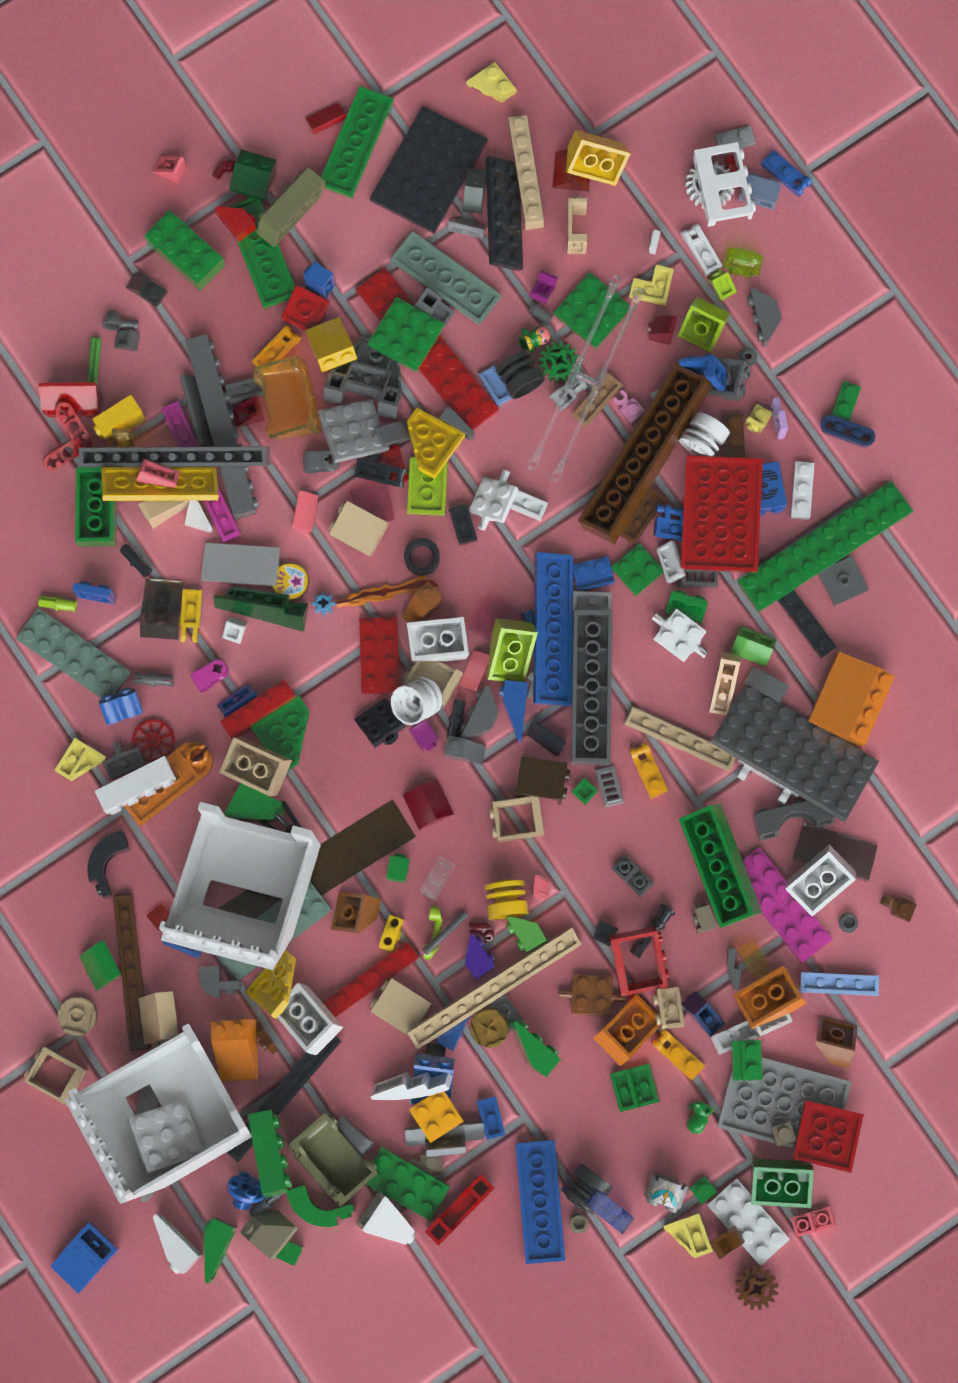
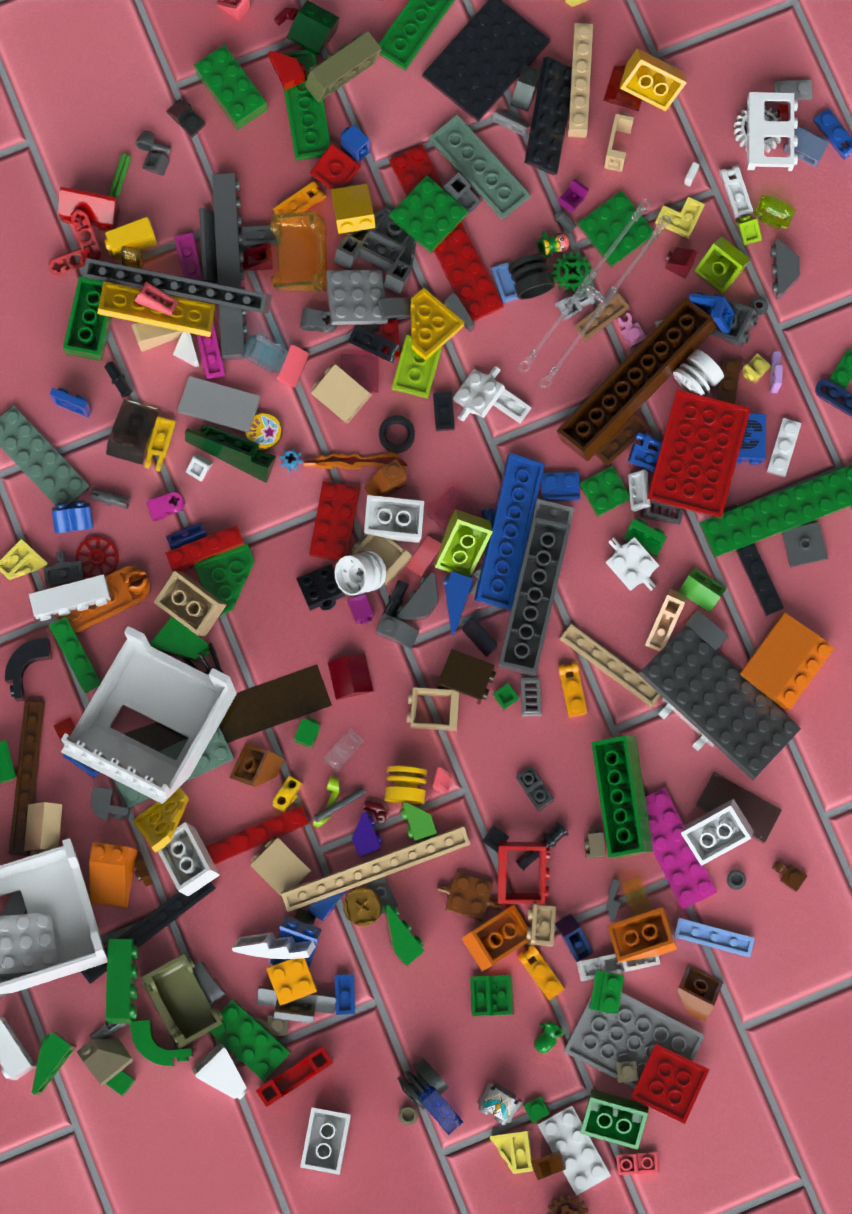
camera: 10 degrees right, 0 degrees up
lime axle [38,596,77,612] -> none
blue plate [227,1172,265,1210] -> none
blue plate [515,1140,565,1264] -> none
dark grey arch [753,800,836,841] -> none
none -> green plate [49,617,101,693]
none -> clear light blue brick [241,333,289,373]
none -> white brick [300,1107,351,1175]

